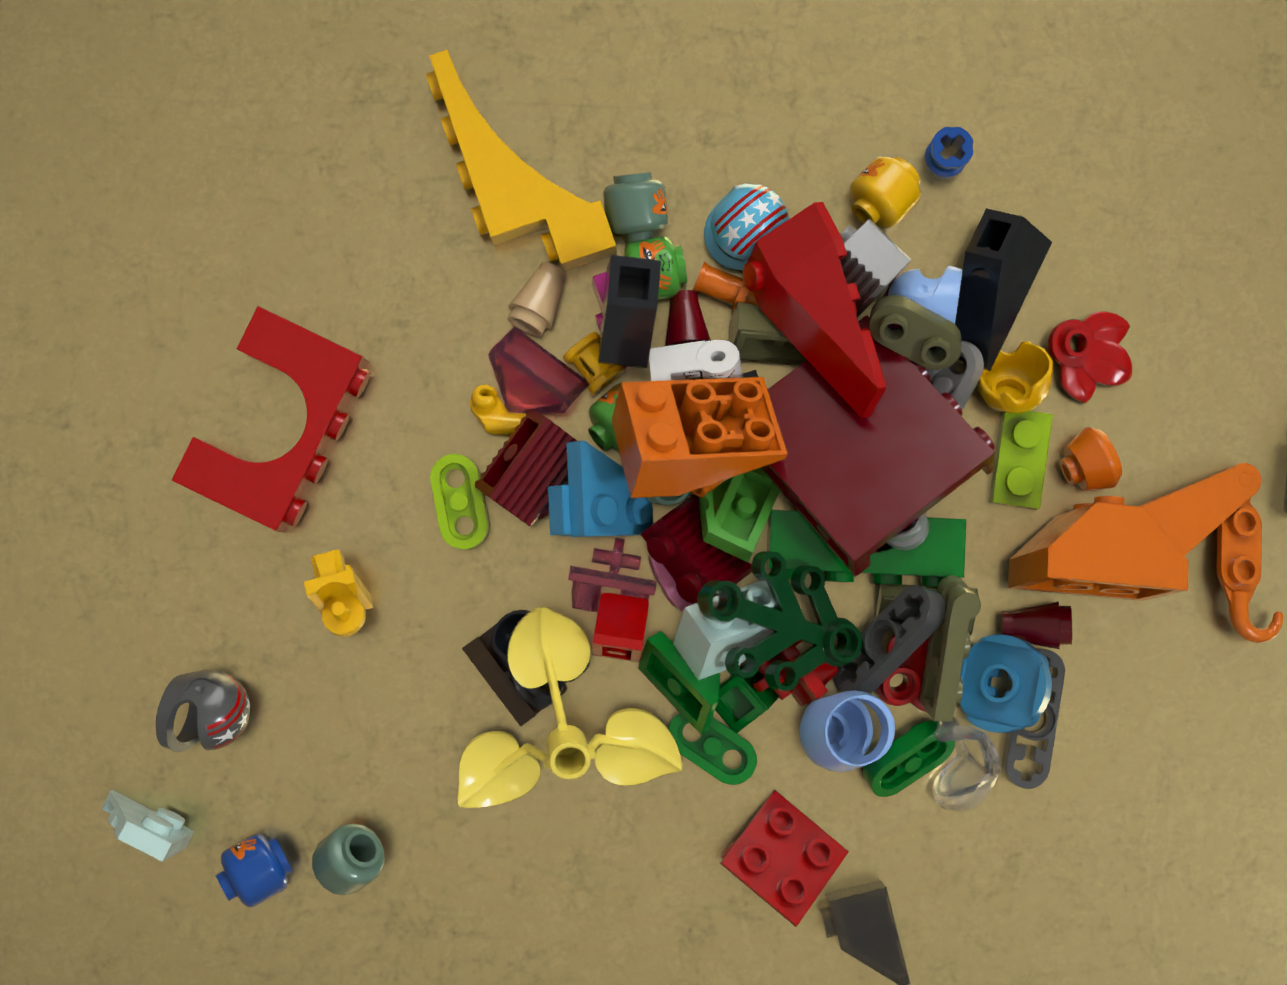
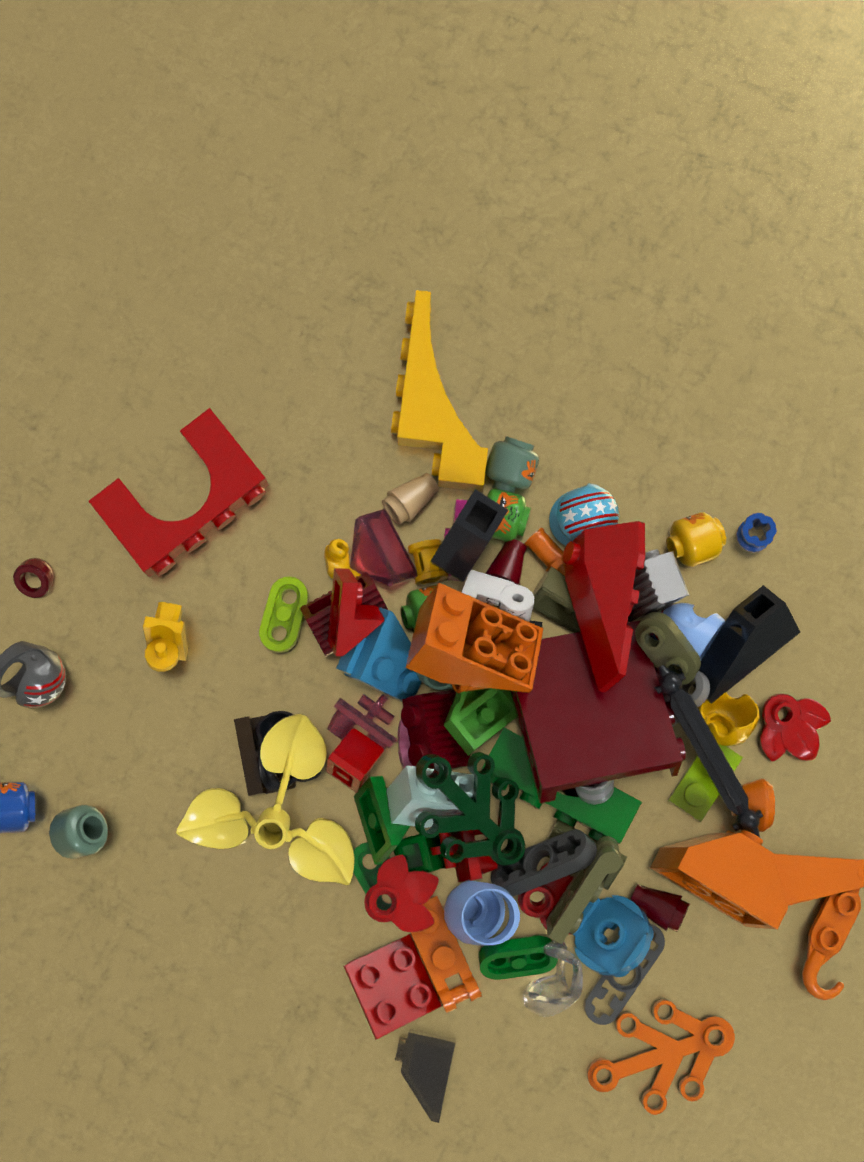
camera: 30 degrees right, 5 degrees down
none -> dark red piece [13,558,54,598]
none -> red slope [328,568,384,656]
none -> red plate [364,854,439,932]
none -> orange plate [410,896,482,1013]
none -> orange plant [587,999,735,1115]
none -> black wheel [655,665,763,837]

